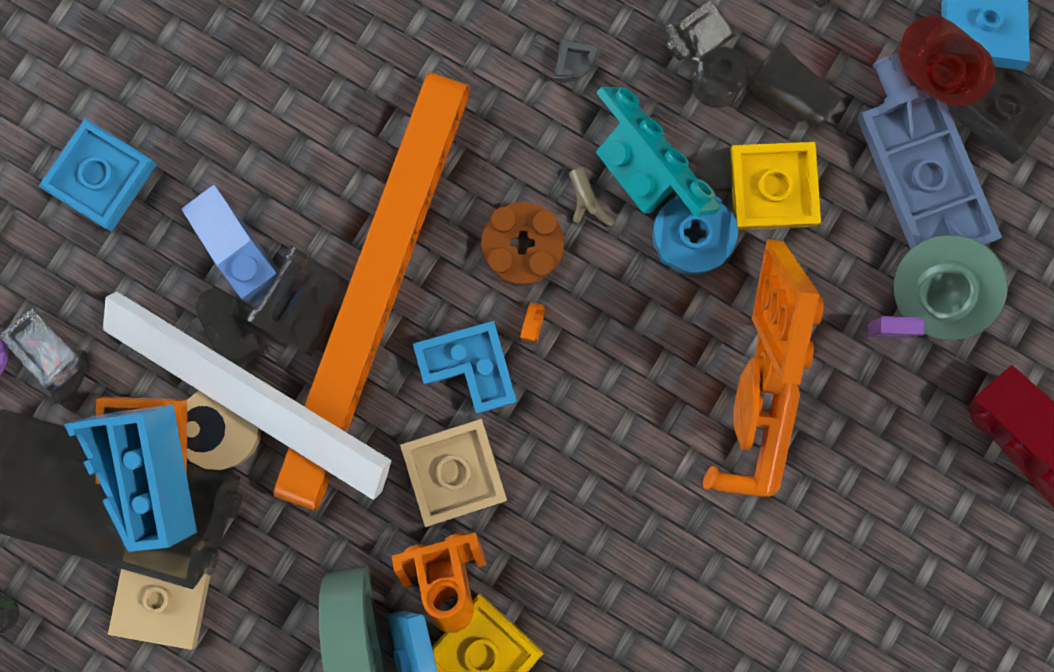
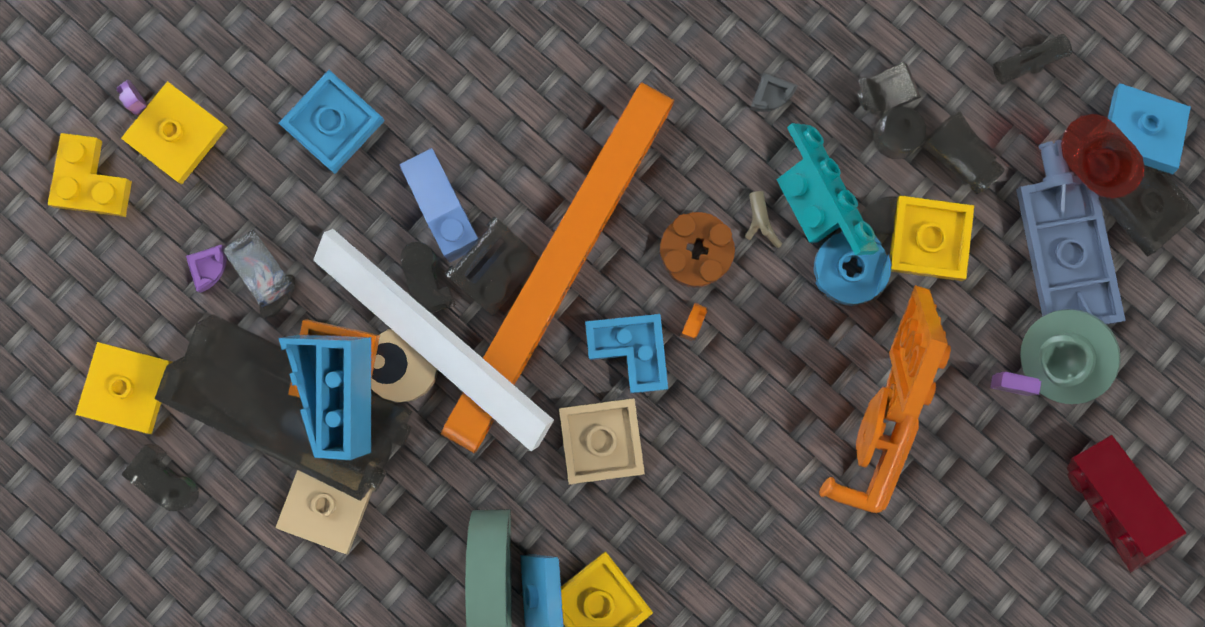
camera: 10 degrees right, 0 degrees up
orange pin [392,532,486,633] -> none

